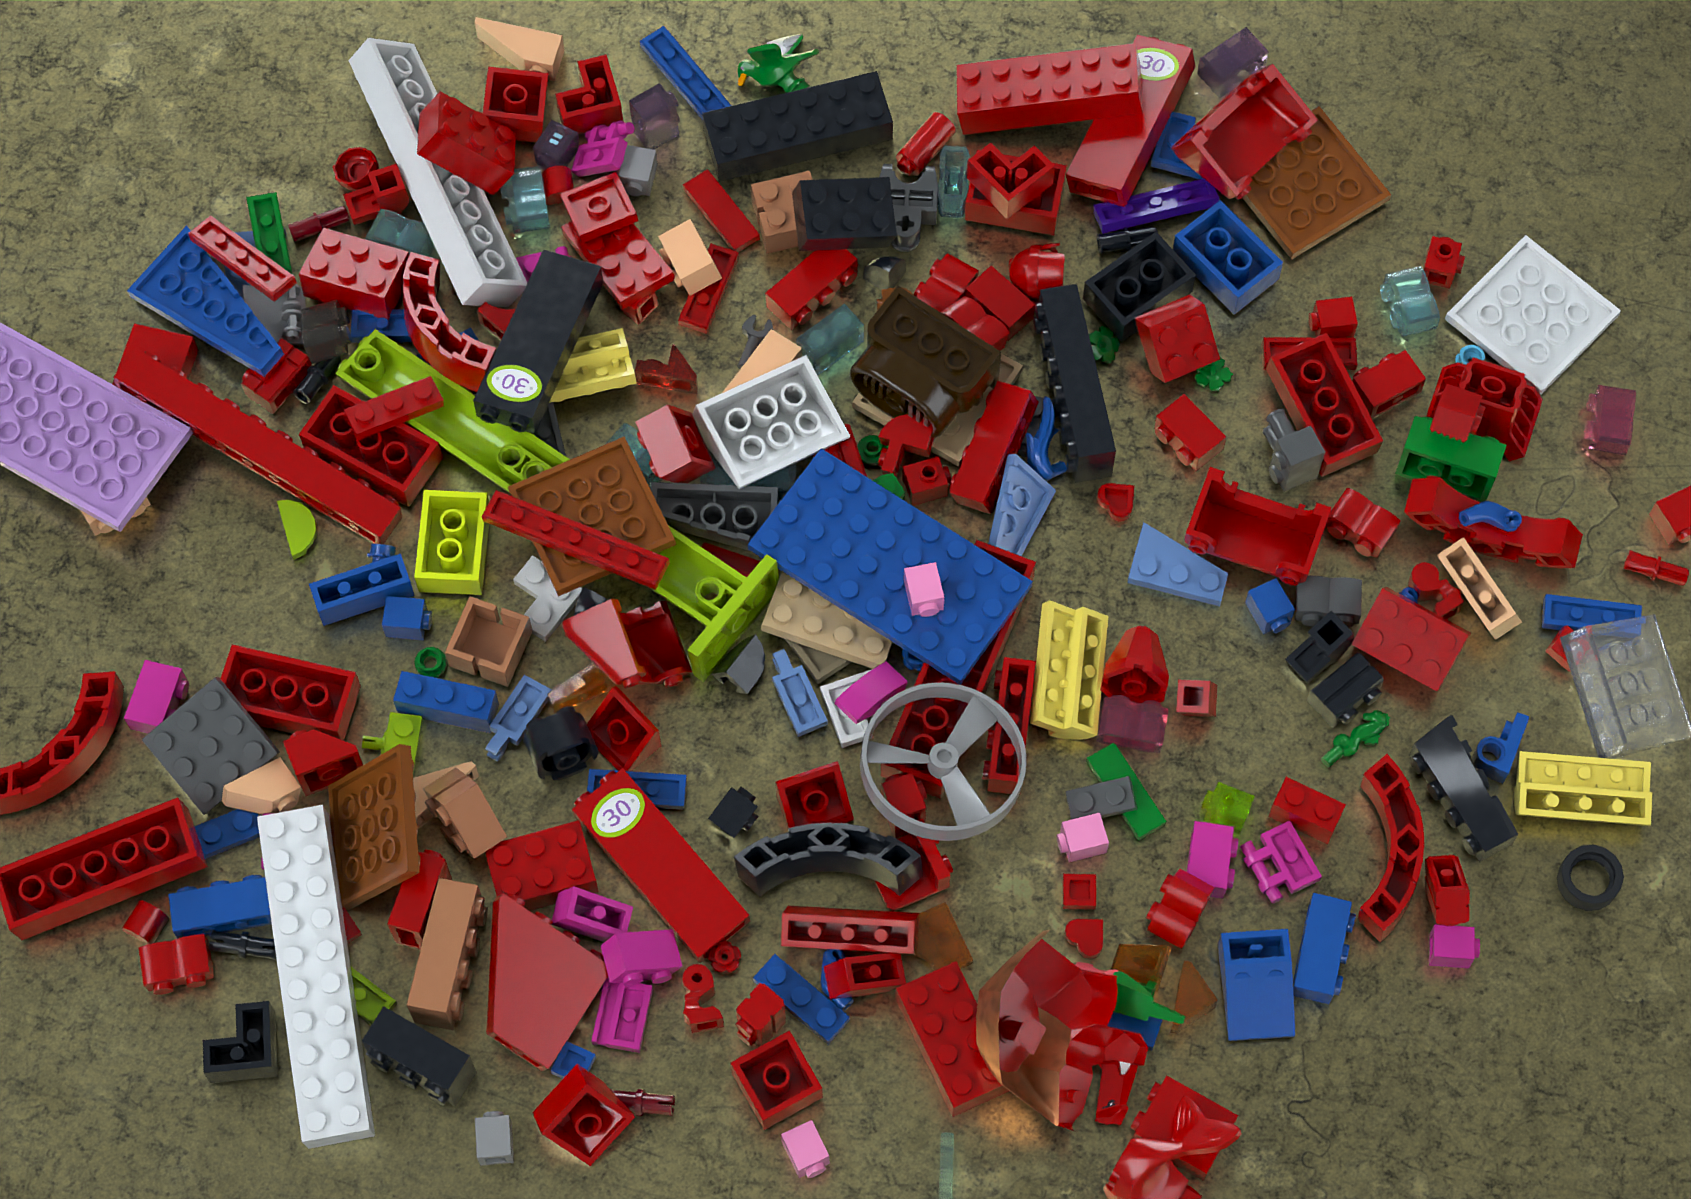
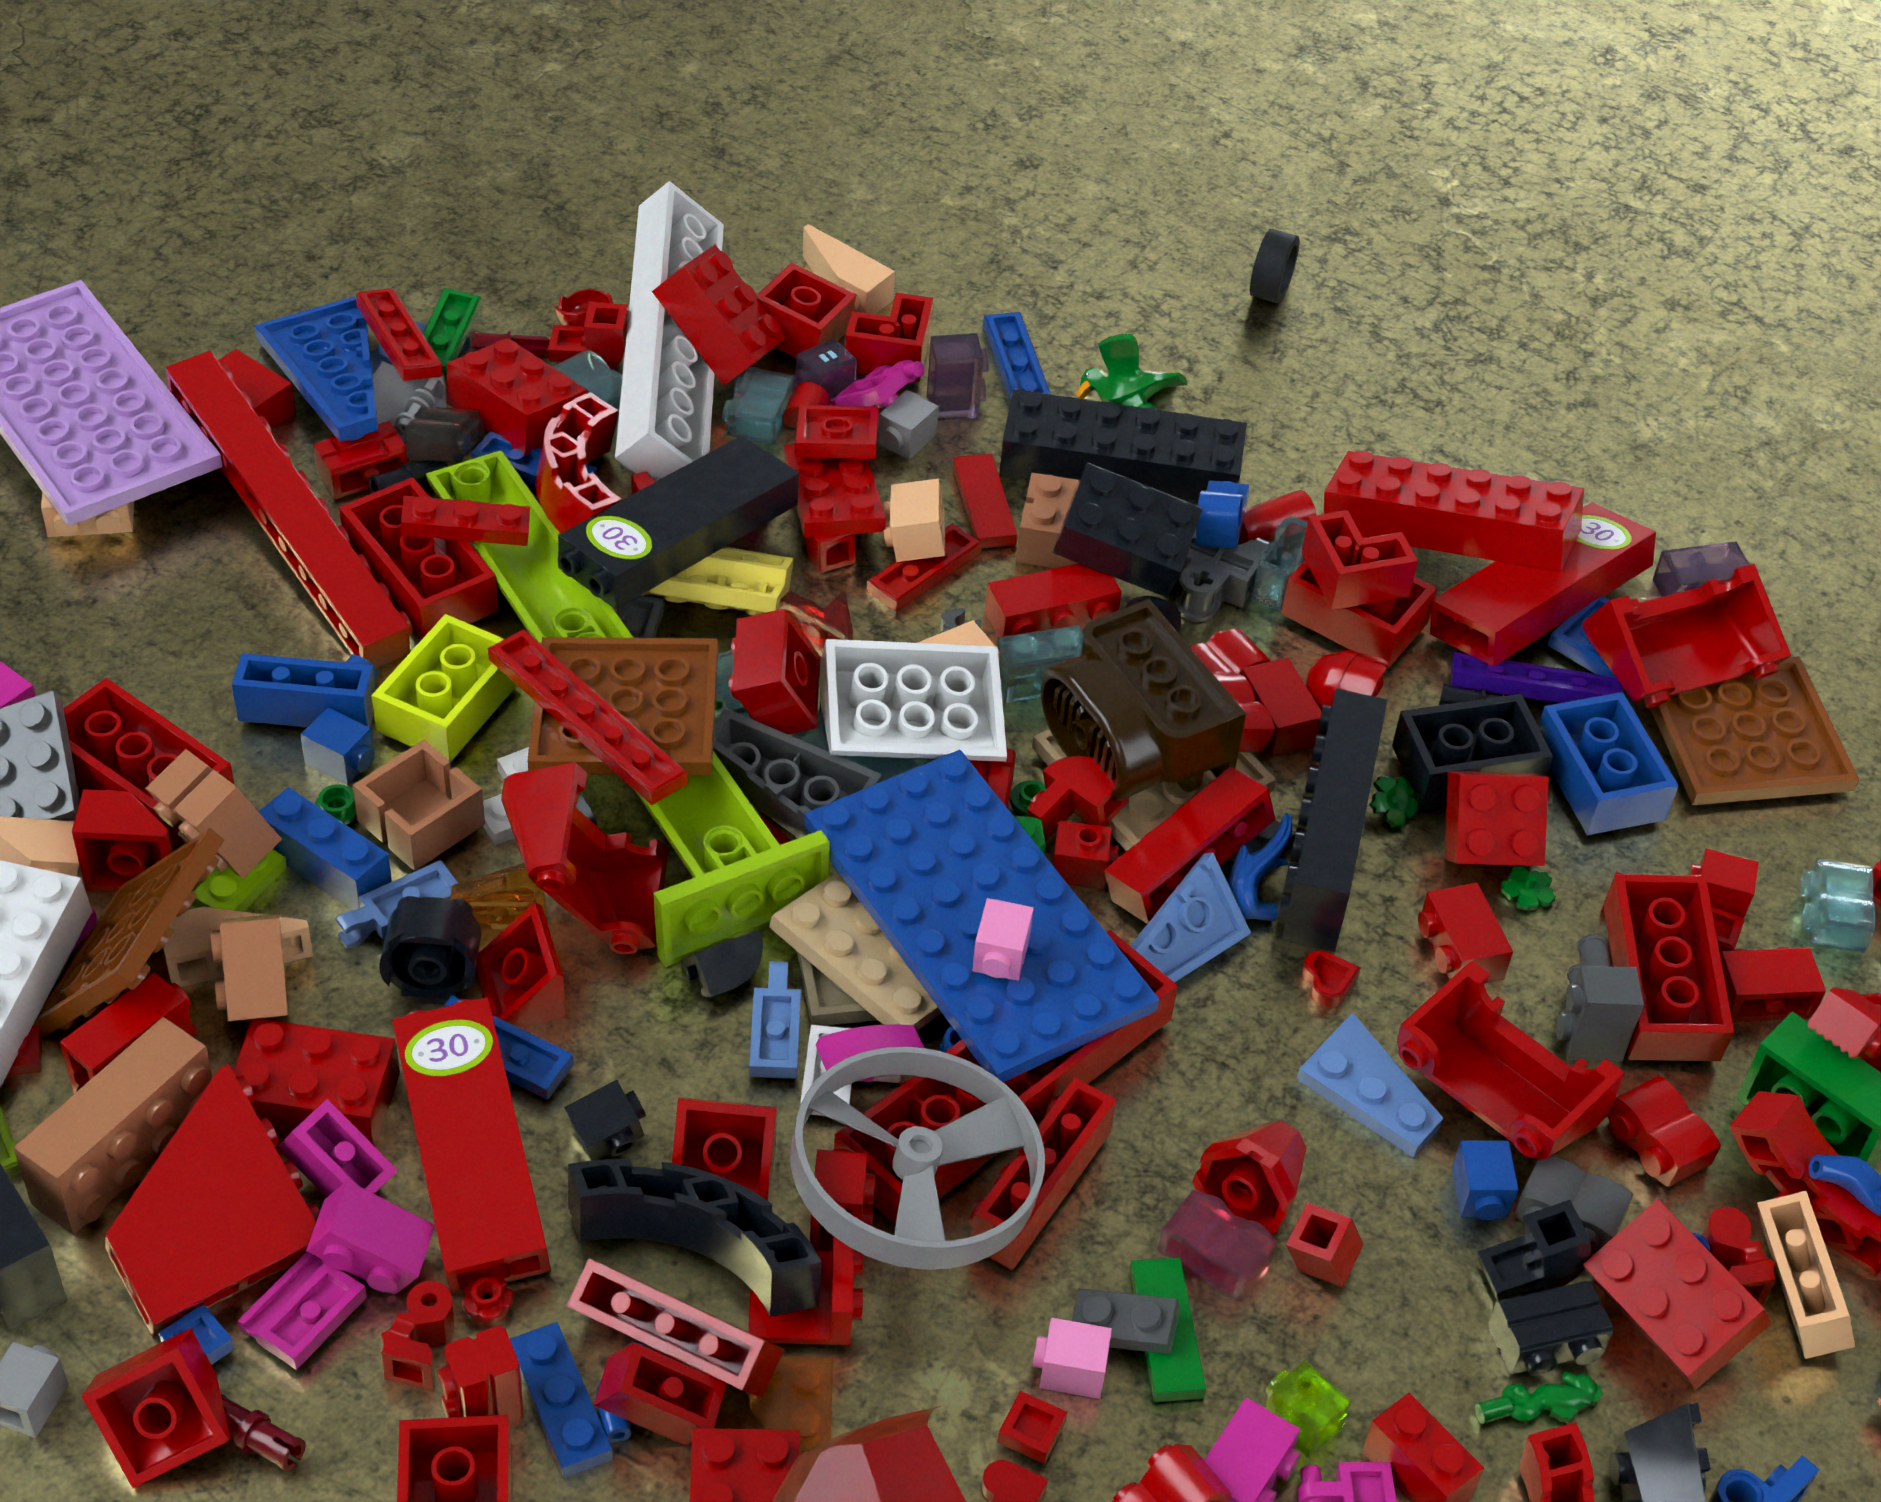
camera: 20 degrees right, 20 degrees down
lime tile [277,499,317,560] -> none
light yellow brick [1030,600,1109,740] -> none
none -> nougat piece [146,749,282,879]
none -> blue plate [1196,480,1249,549]

